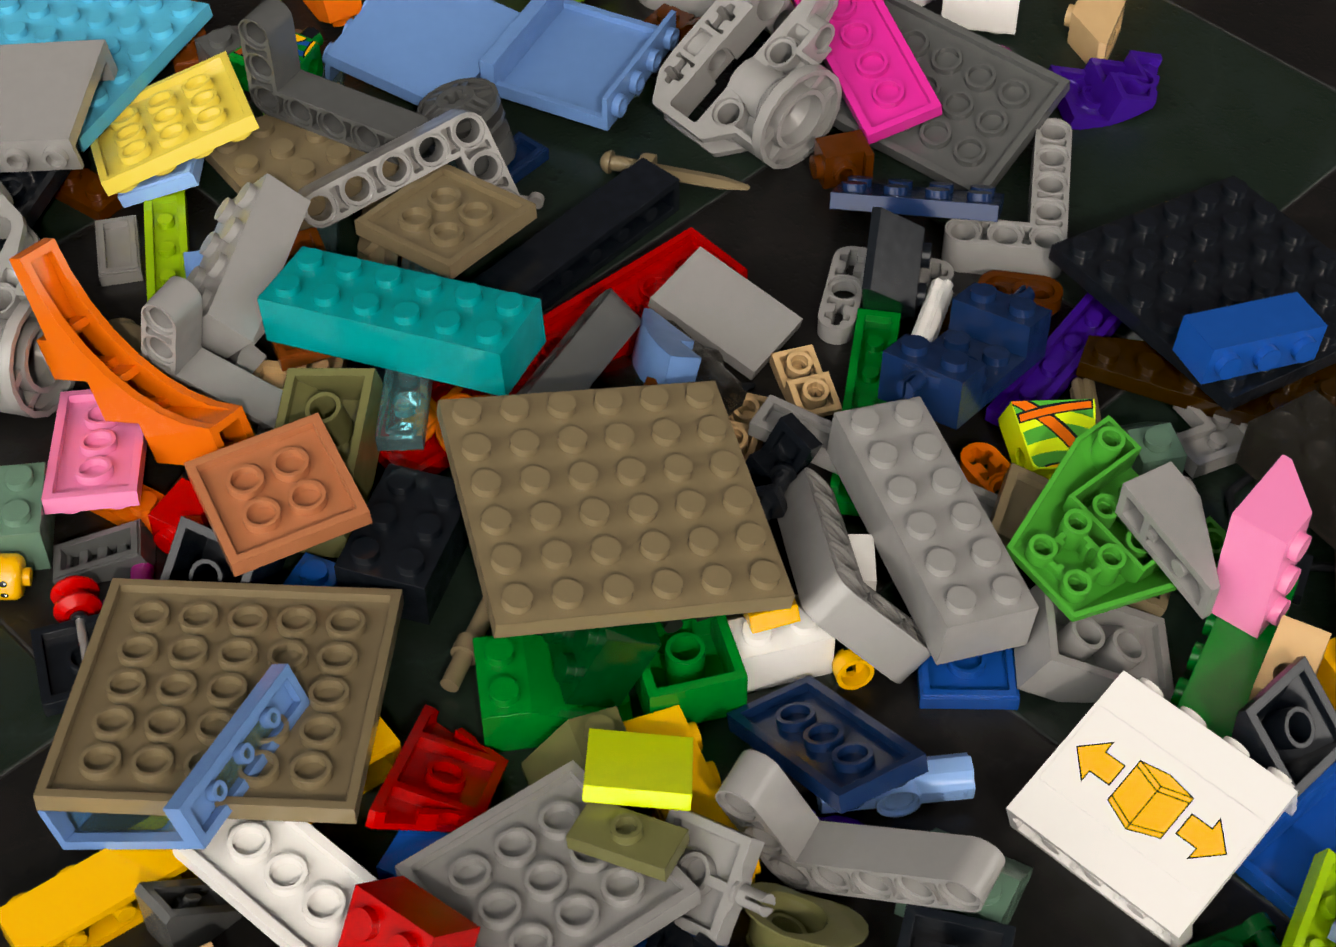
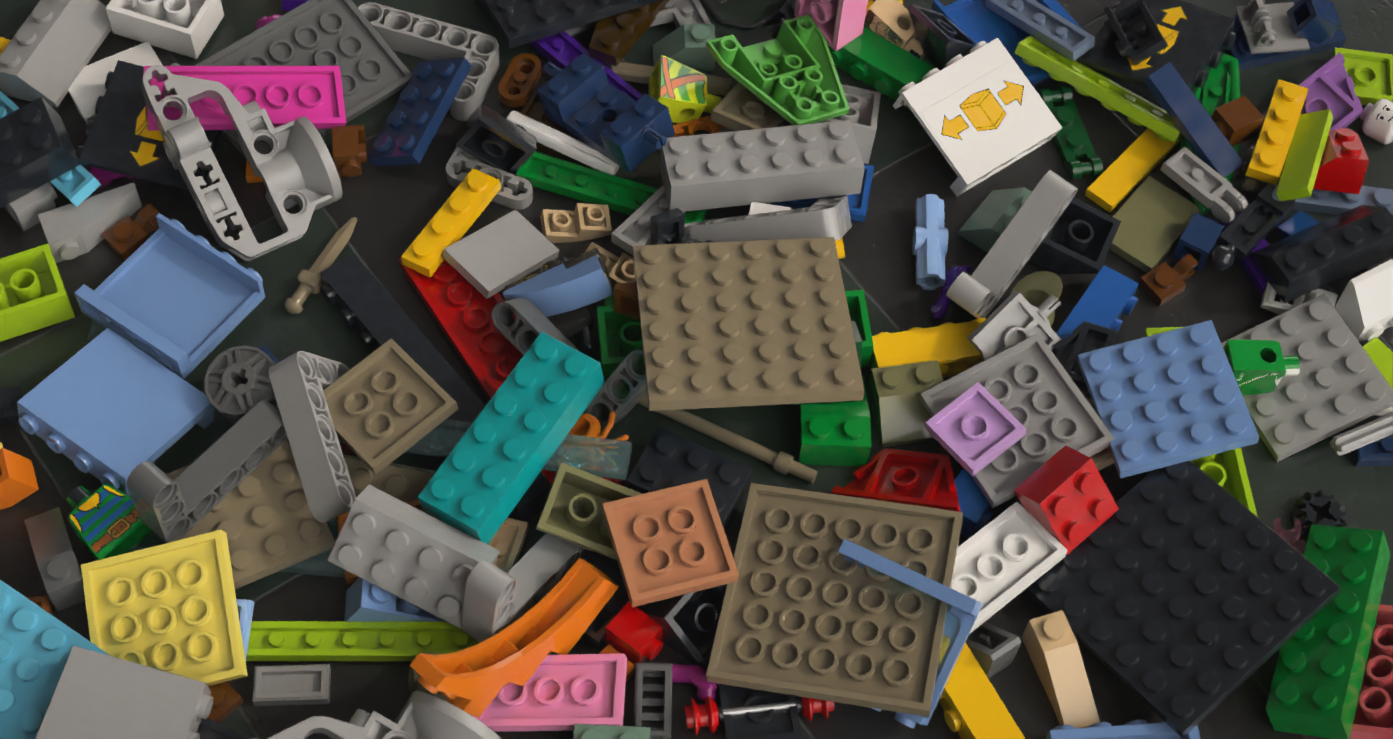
camera: 85 degrees left, 10 degrees up
olive plate [566,802,690,882] -> none
neon yellow tile [582,728,693,811] -> none
dark blue plate [726,675,928,814] -> none
light grey slope [1115,462,1220,619] -> none
none -> yellow plate [401,168,501,277]
none -> lavender plate [925,382,1026,476]

